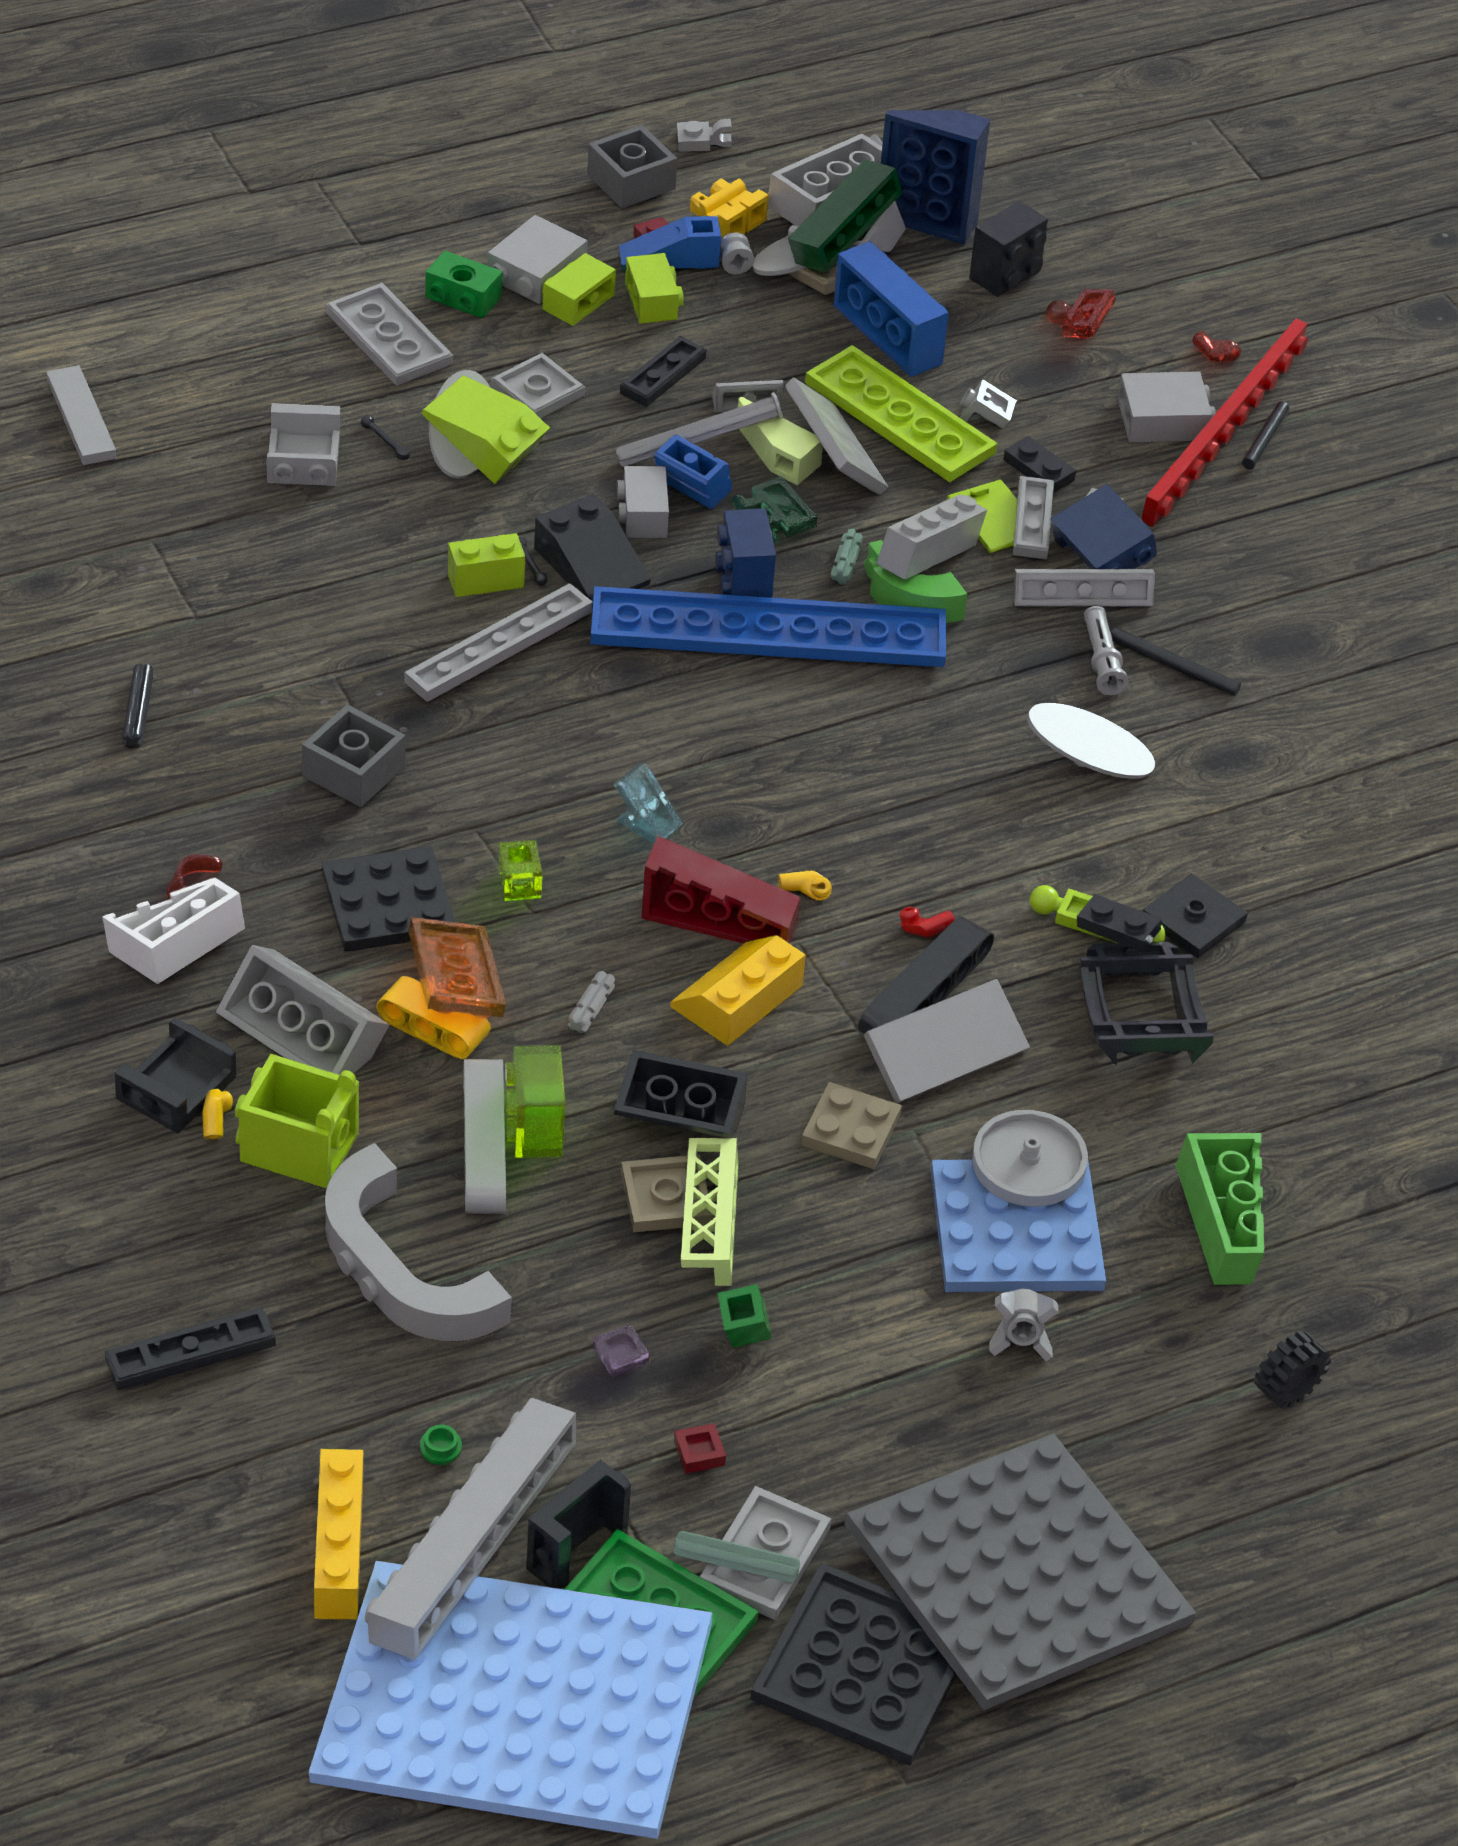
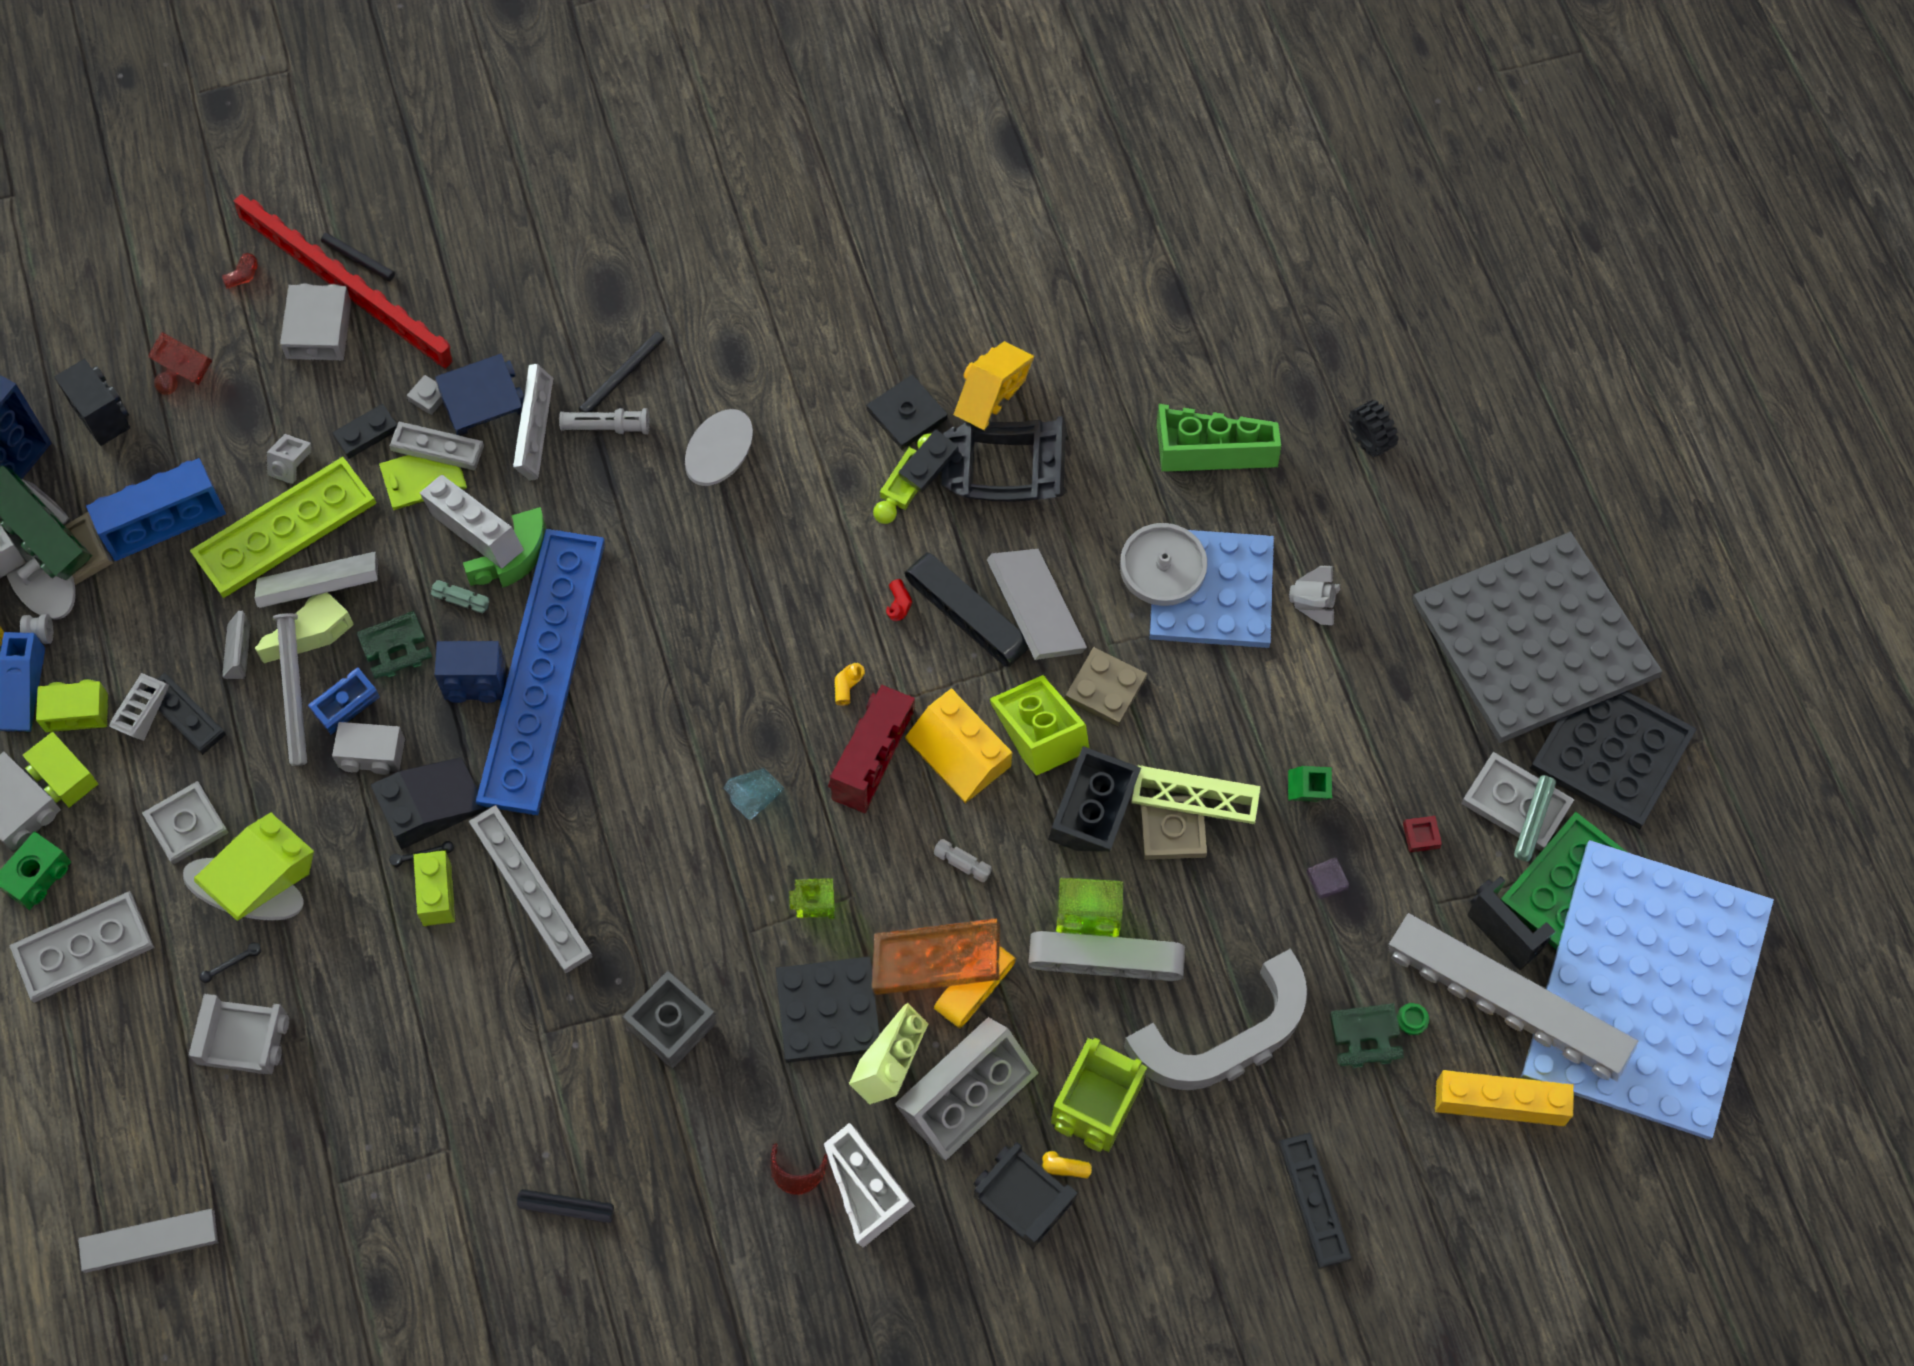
camera: 80 degrees left, 20 degrees up
none -> light grey slope [109,673,169,741]
none -> yellowish green slope [849,1003,928,1104]
none -> yellow wedge [954,341,1034,430]
none -> lime slope [990,675,1090,776]
none -> clear green plate [1329,1003,1404,1068]

